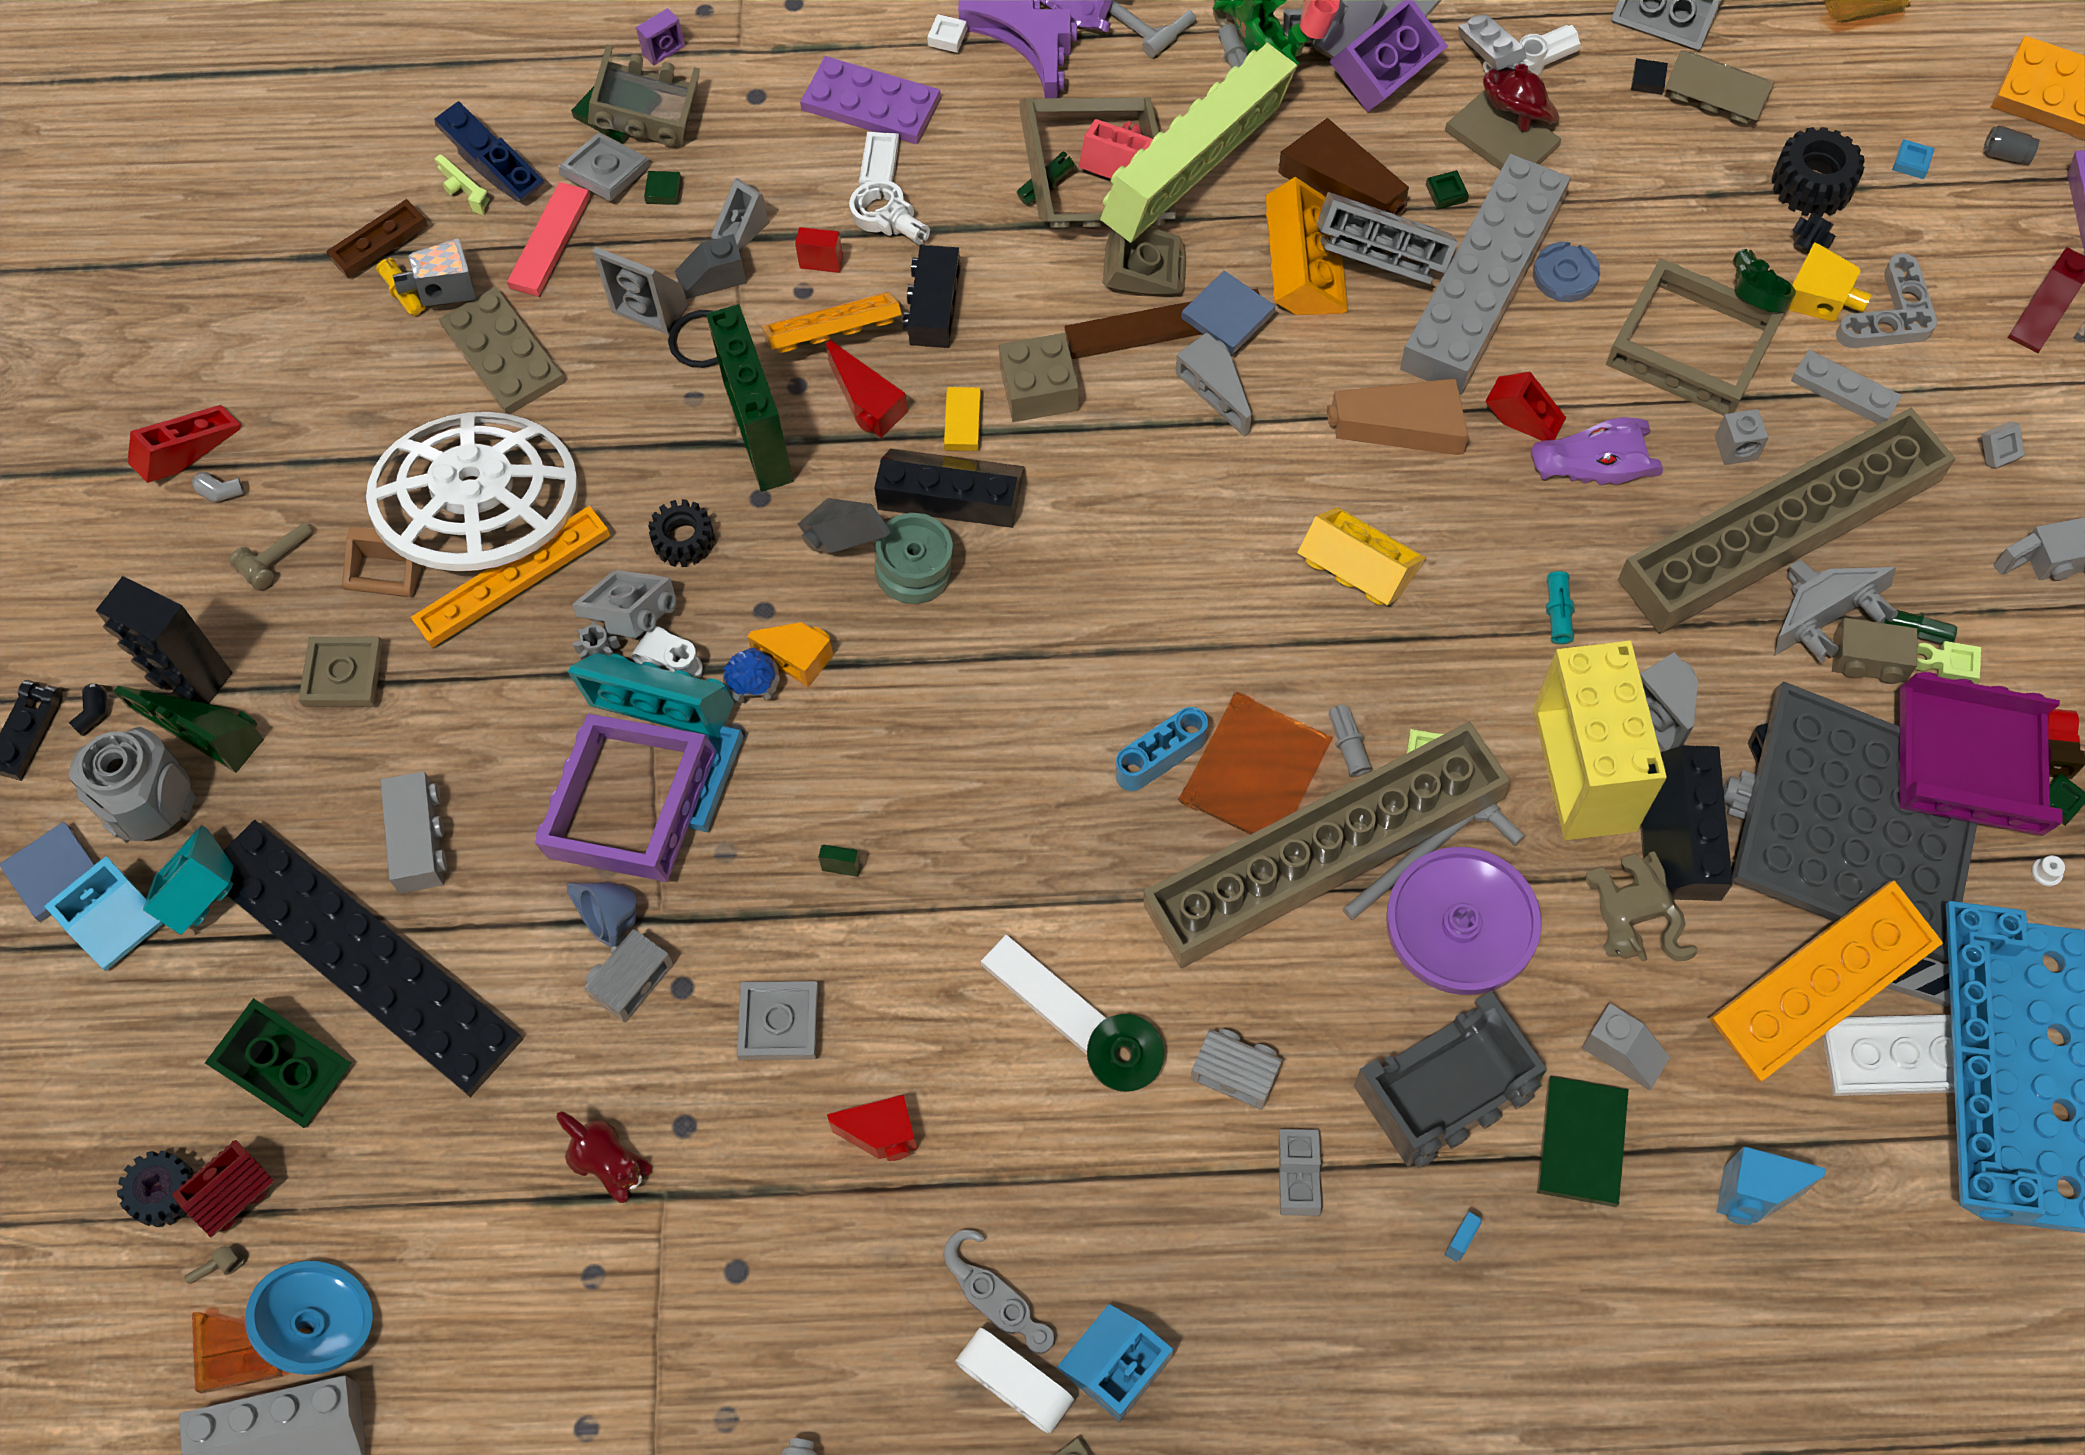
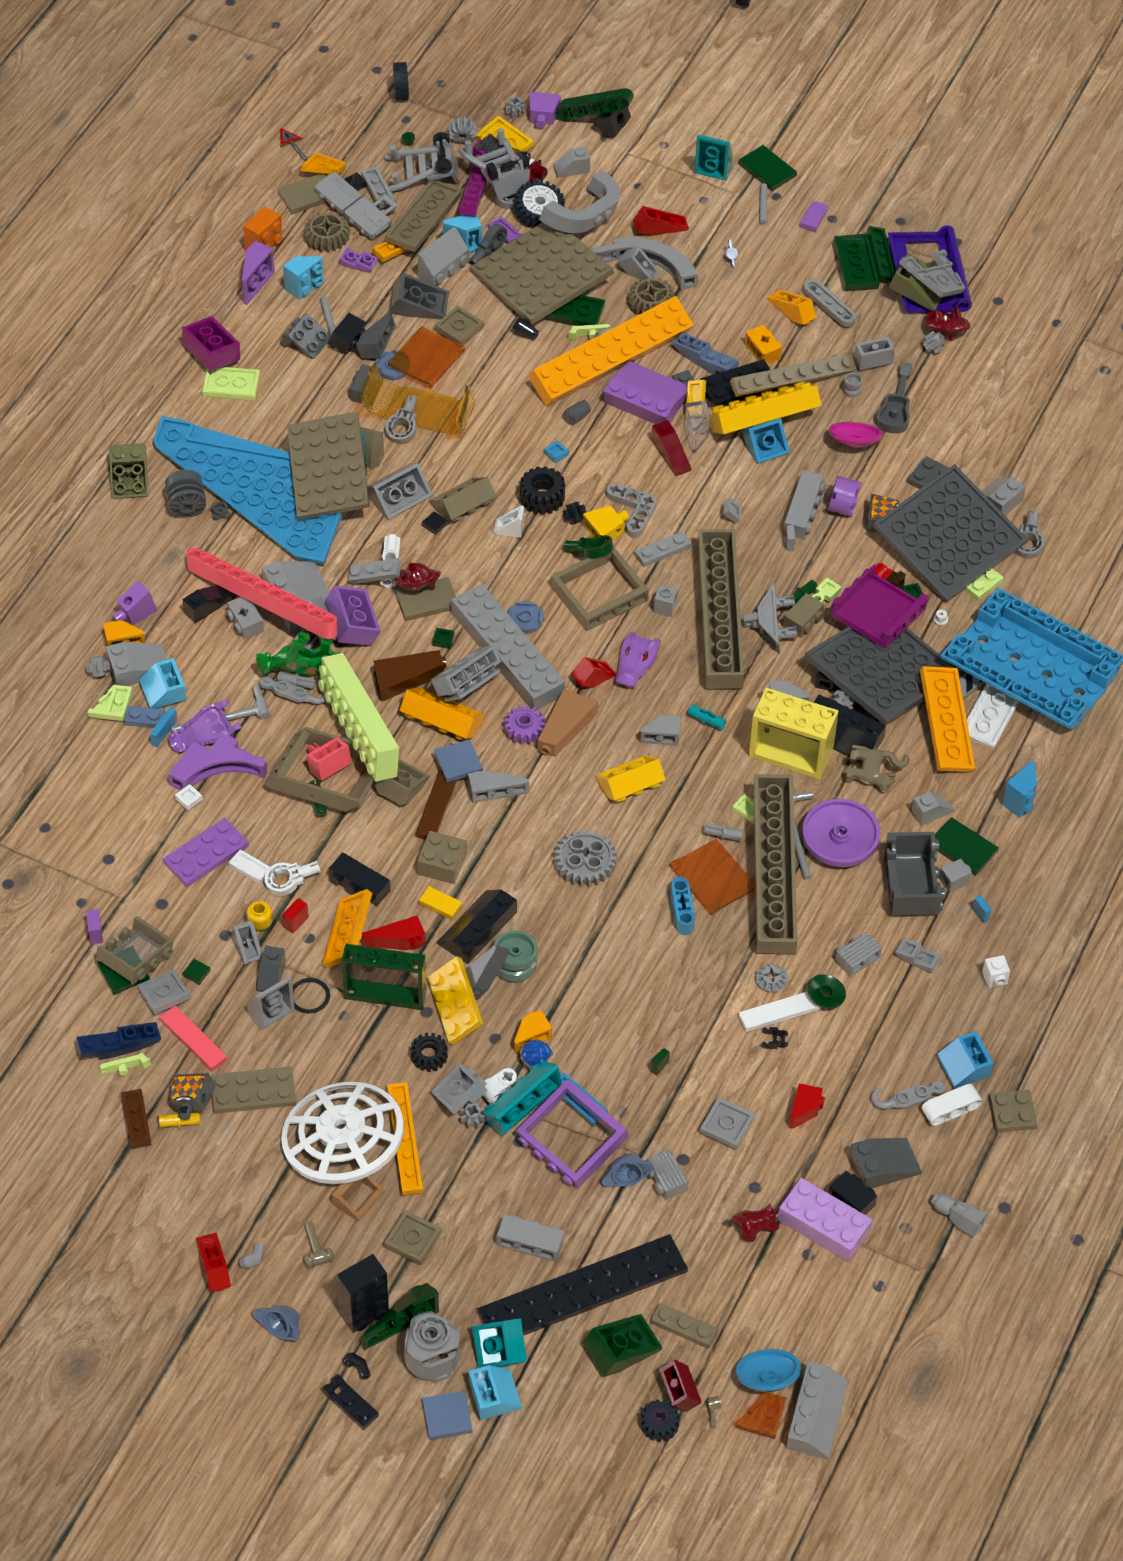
camera: 65 degrees left, 10 degrees down
none -> yellow head [247,901,273,930]
none -> sand blue hat [253,1304,300,1341]
none -> light grey piece [260,677,326,704]
none -> yellow plate [427,956,483,1045]
none -> white slope [493,505,524,538]
none -> medium lavender gear [504,705,545,744]
none -> light grey gear [554,829,617,886]
none -> light grey slope [640,715,681,746]
none -> dark tan plate [651,1303,718,1349]
none -> light grey gear [756,963,788,992]
none -> black piece [762,1027,789,1049]
none -> lavender brick [778,1178,873,1262]
none -> black brick [828,1170,877,1215]
none -> dark grey slope [849,1138,922,1188]
none -> light grey brick [939,859,972,893]
none -> white brick [982,955,1010,988]

